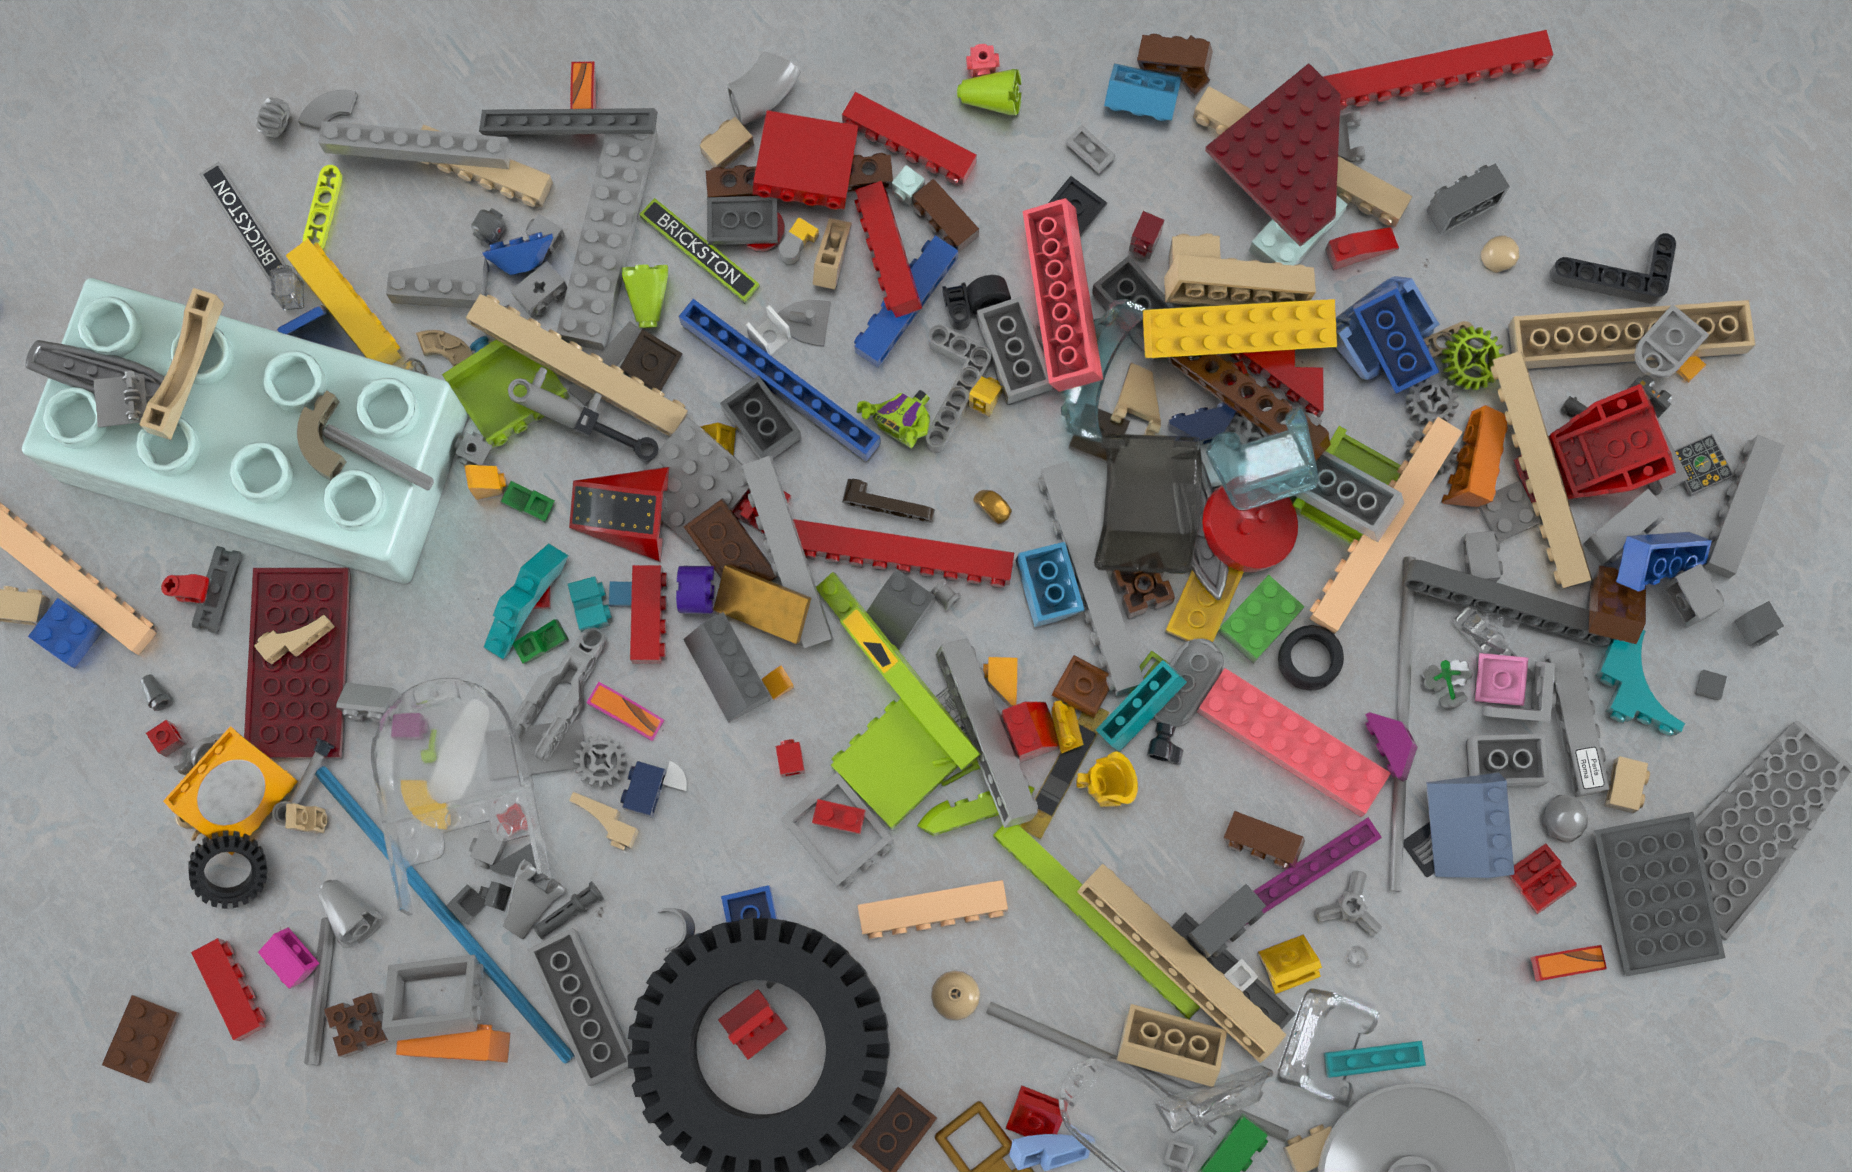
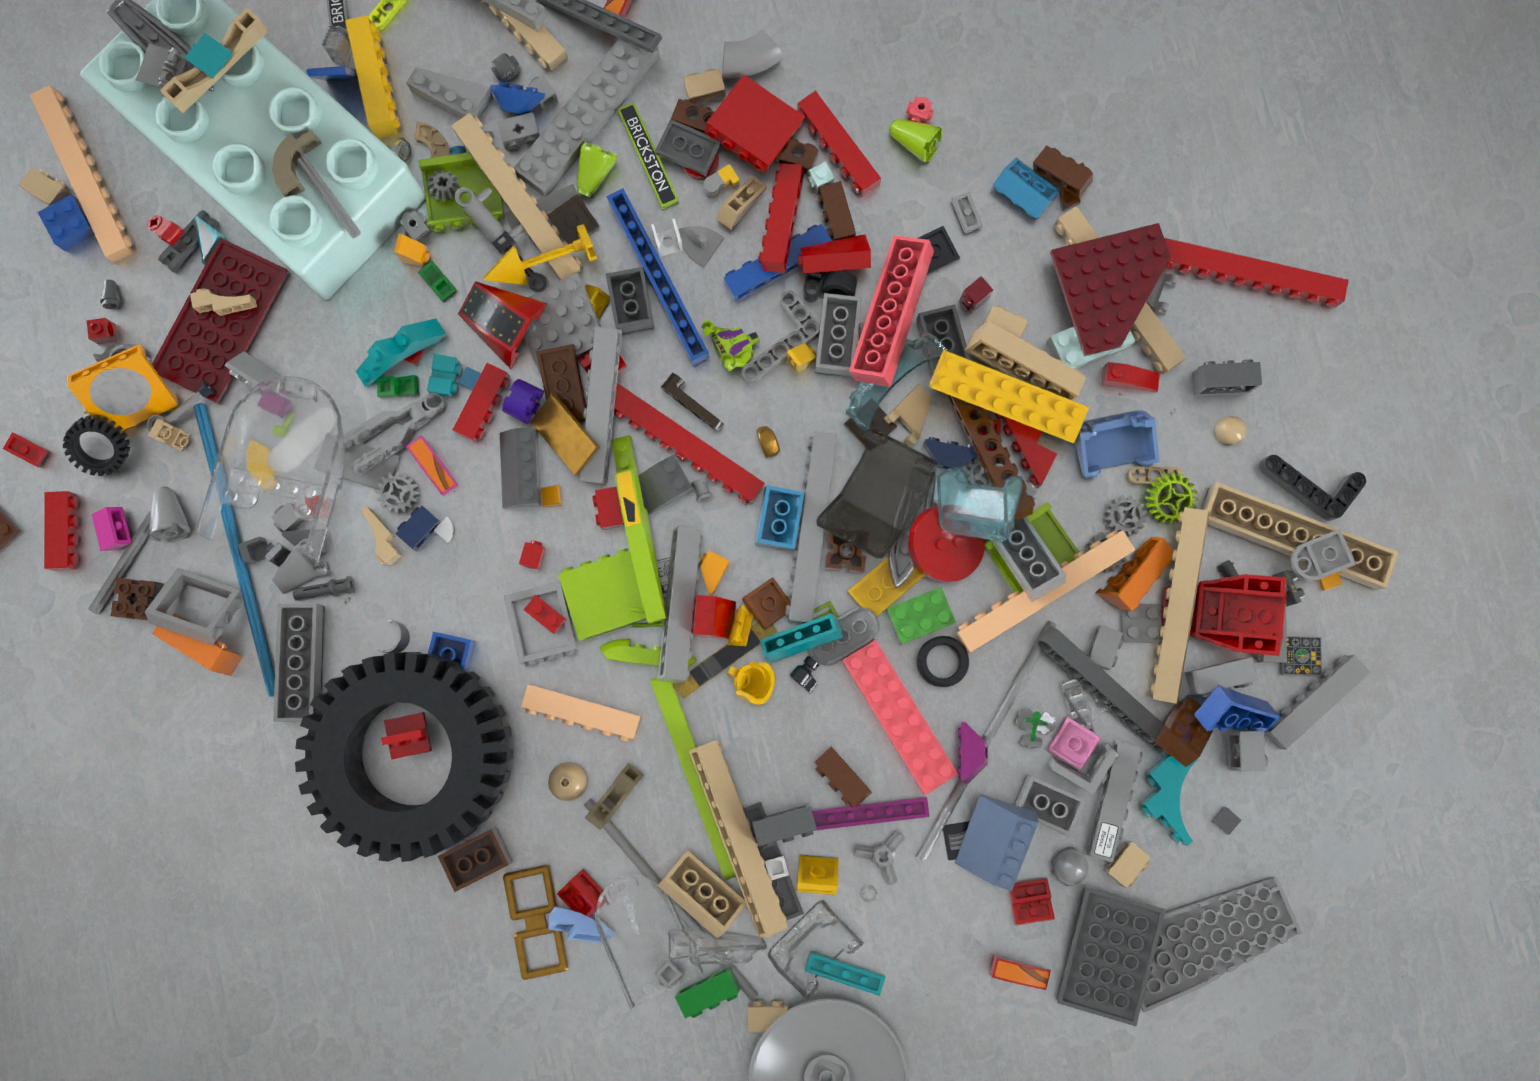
camera: 20 degrees right, 5 degrees up
blue brick [1353,285,1439,393] -> none
dark grey brick [1735,601,1784,646] -> none
none -> red plate [2,432,48,467]
none -> teal piece [184,33,233,79]
none -> tile [194,216,226,265]
none -> light grey gear [427,169,460,203]
none -> yellow piece [484,224,597,285]
none -> dark tan arch [585,763,643,830]
none -> red brick [592,487,625,530]
none -> red slope [797,234,871,274]

